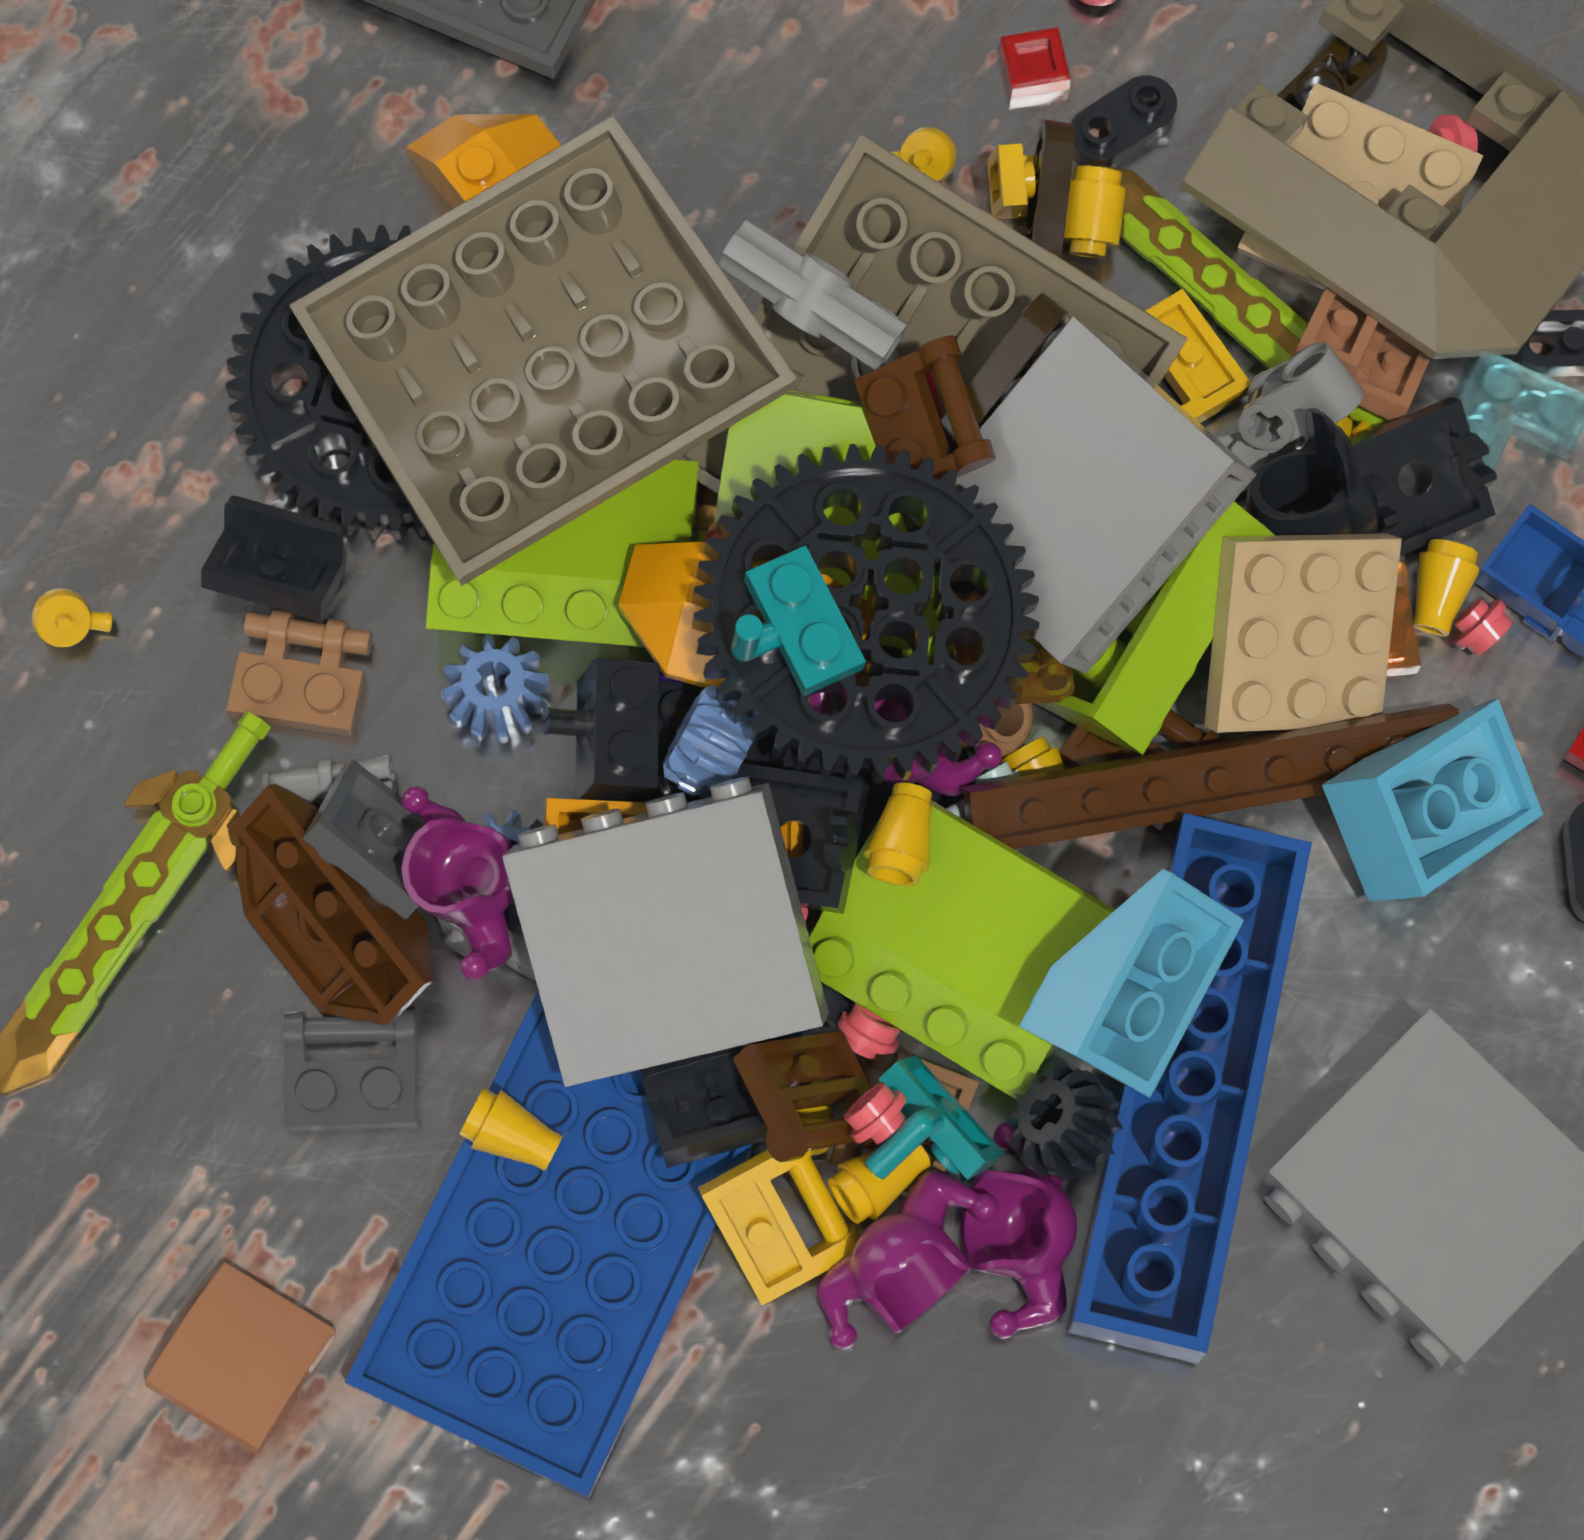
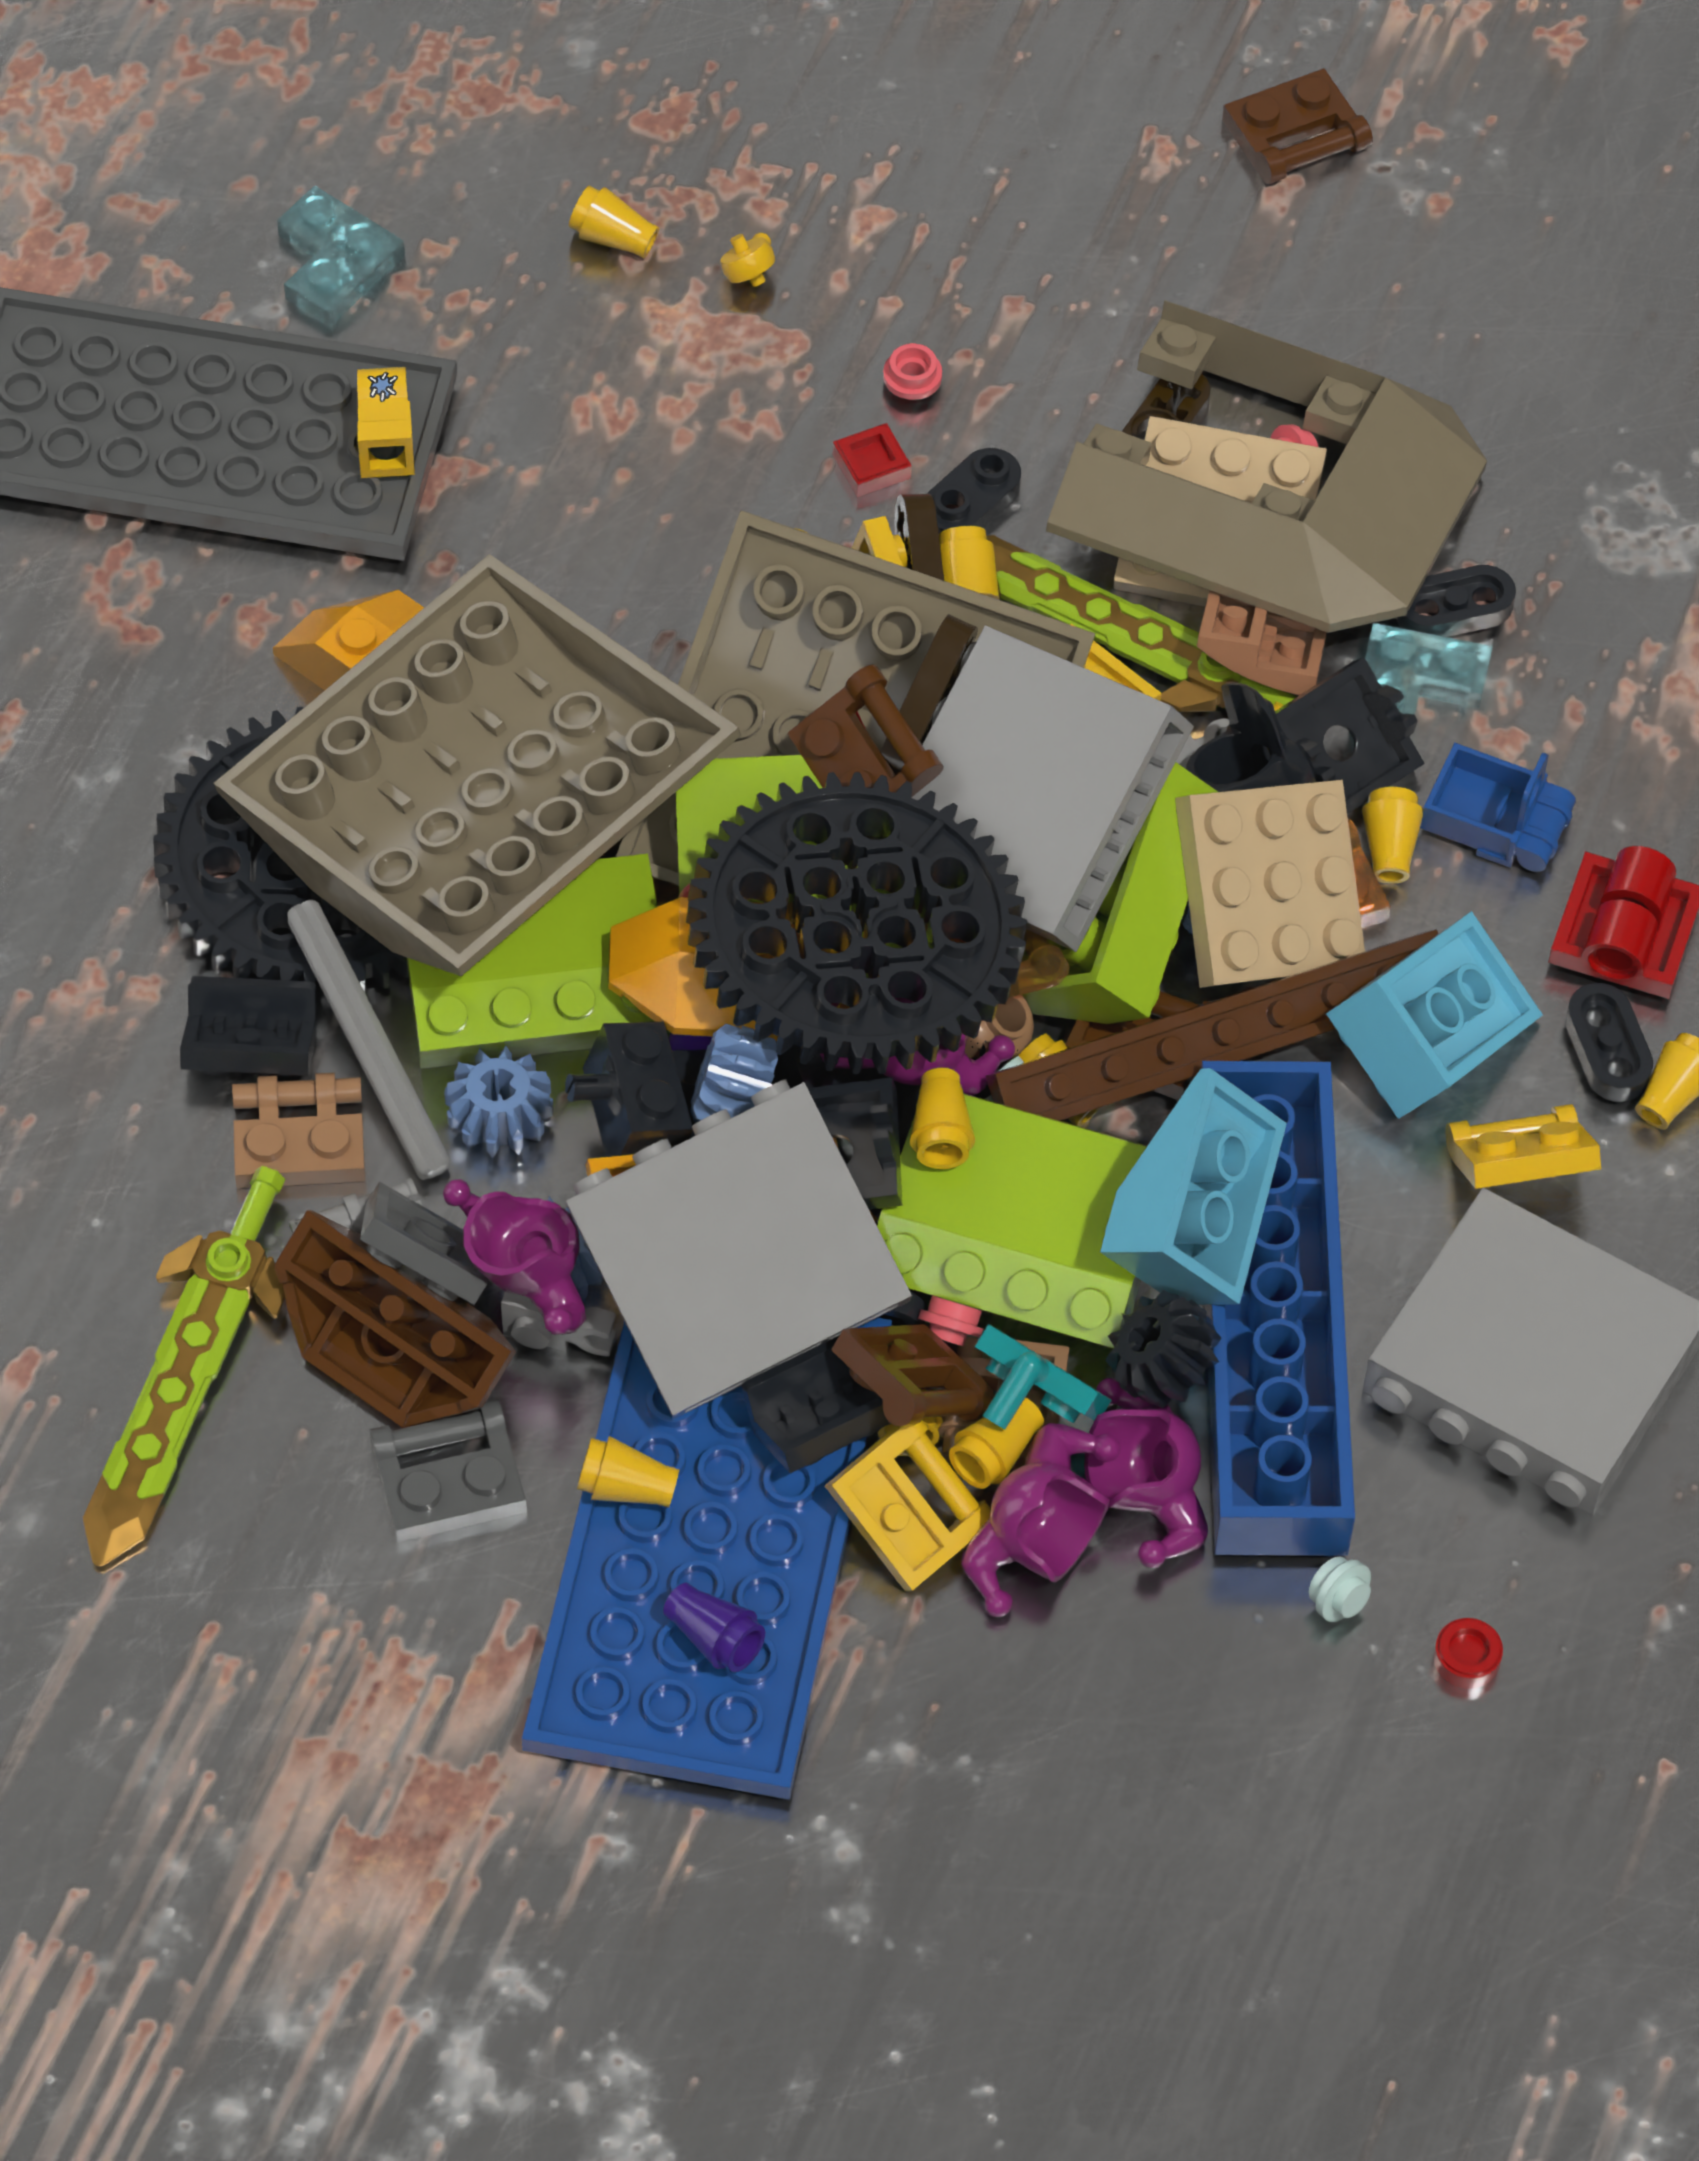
camera: 15 degrees left, 15 degrees down
yellow piece [31,588,112,648] -> none
nougat slope [145,1262,336,1455] -> none
light grey piece [718,219,909,370] -> none
teal plate [731,545,866,697] -> none
coral plate [844,1082,907,1144] -> none
light grey piece [1238,342,1364,450] -> none
coral plate [1453,598,1513,656] -> none
none -> light grey axle [288,900,450,1180]
none -> dark purple cone [663,1582,766,1672]
none -> light aqua plate [1309,1556,1371,1622]
none -> red tile [1433,1618,1503,1689]
none -> yellow plate [1445,1104,1601,1189]

